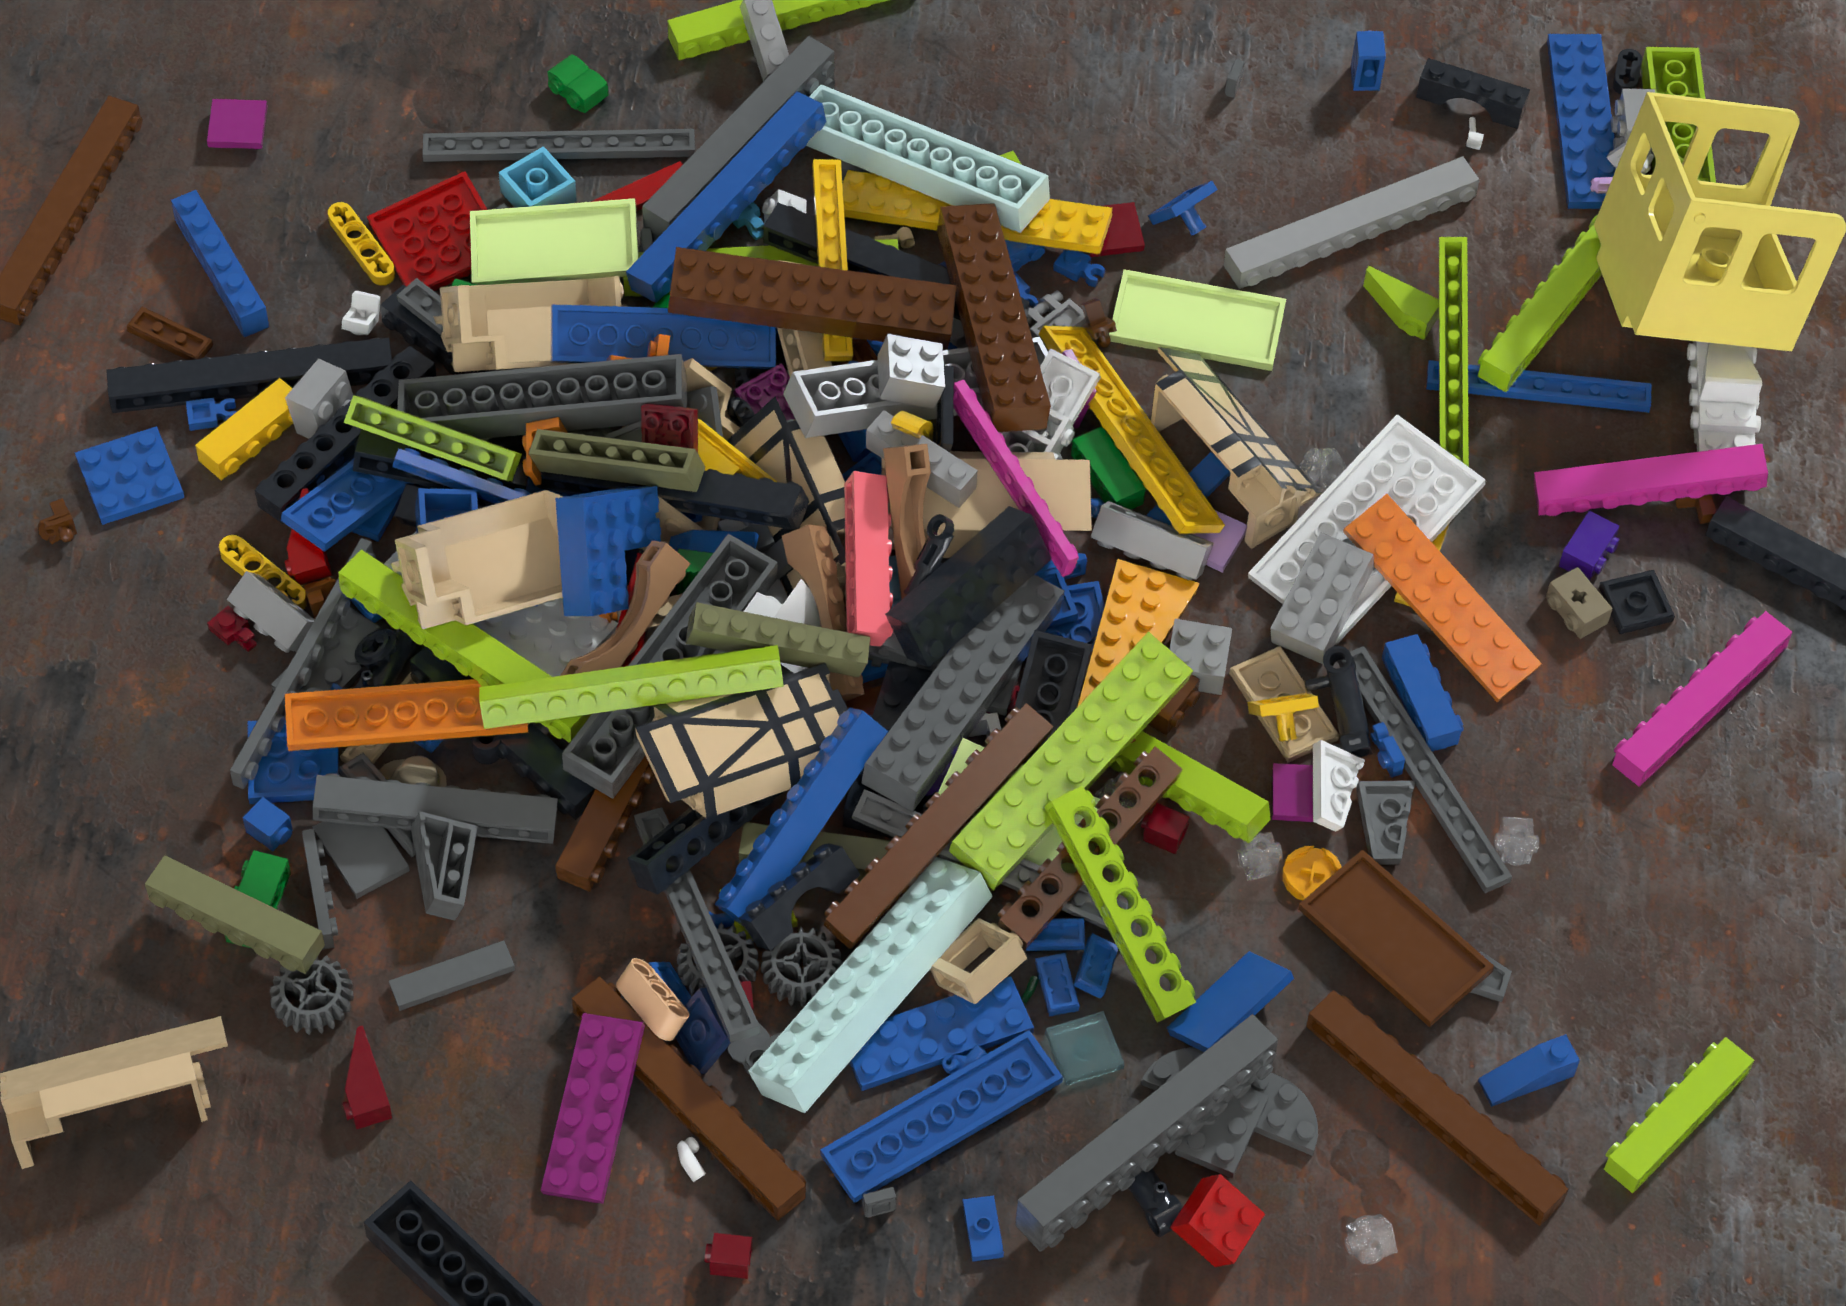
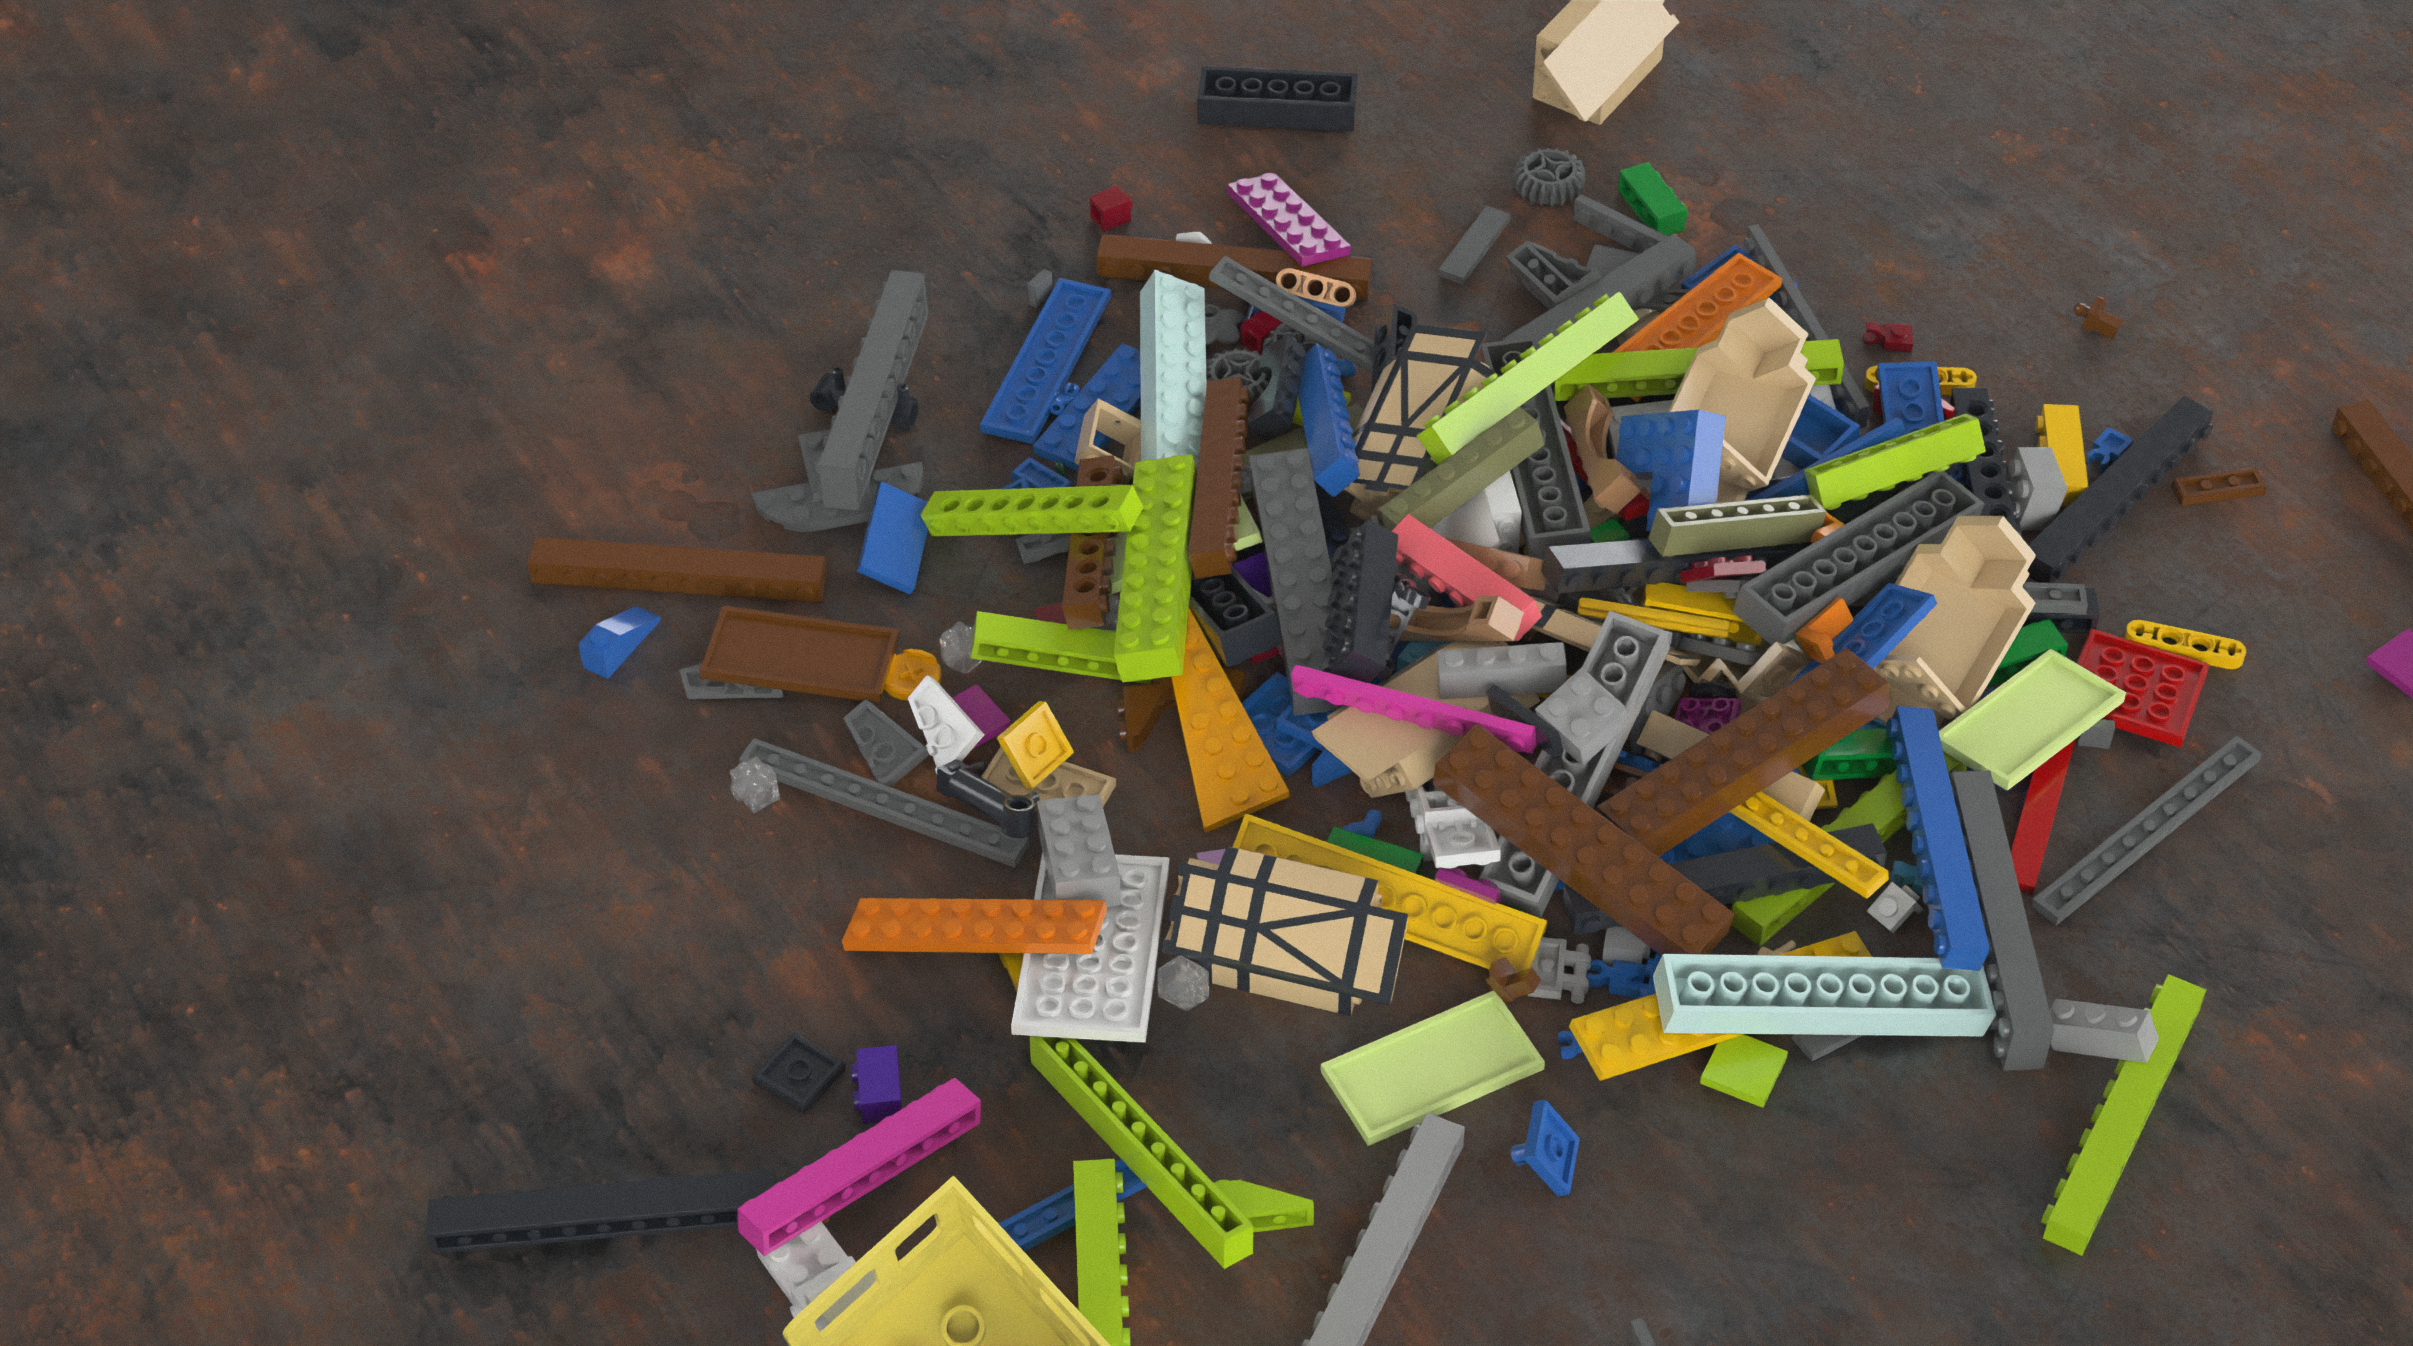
camera: 145 degrees right, 10 degrees down
blue plate [75,426,184,525] -> none
olive brick [145,855,325,974] -> none
blue brick [171,190,269,337] -> none
light grey brick [227,571,315,653] -> none
blue brick [243,797,293,851] -> none
reddish brown piece [304,576,337,619] -> none
white bracket [341,291,380,335] -> none
dark red slope [342,1025,392,1130] -> none
medium azure brick [499,146,577,208] -> none
green brick [547,54,609,113] -> none
yellow slope [891,411,933,441] -> none
blue plate [962,1195,1004,1262] -> none
clear light blue plate [1045,1011,1124,1086] -> none
dark red tile [1090,202,1145,257] -> none
light grey brick [1091,501,1213,580] -> none
light grey brick [1169,619,1232,695] -> none
red brick [1170,1174,1265,1267] -> none
clear brick [1345,1214,1398,1264] -> none
blue plate [1370,722,1406,778] -> none
blue brick [1382,634,1463,752] -> none
dark tan brick [1546,567,1613,639] -> none
lime brick [1604,1037,1755,1193] -> none
dark pink brick [1612,611,1793,787] -> none

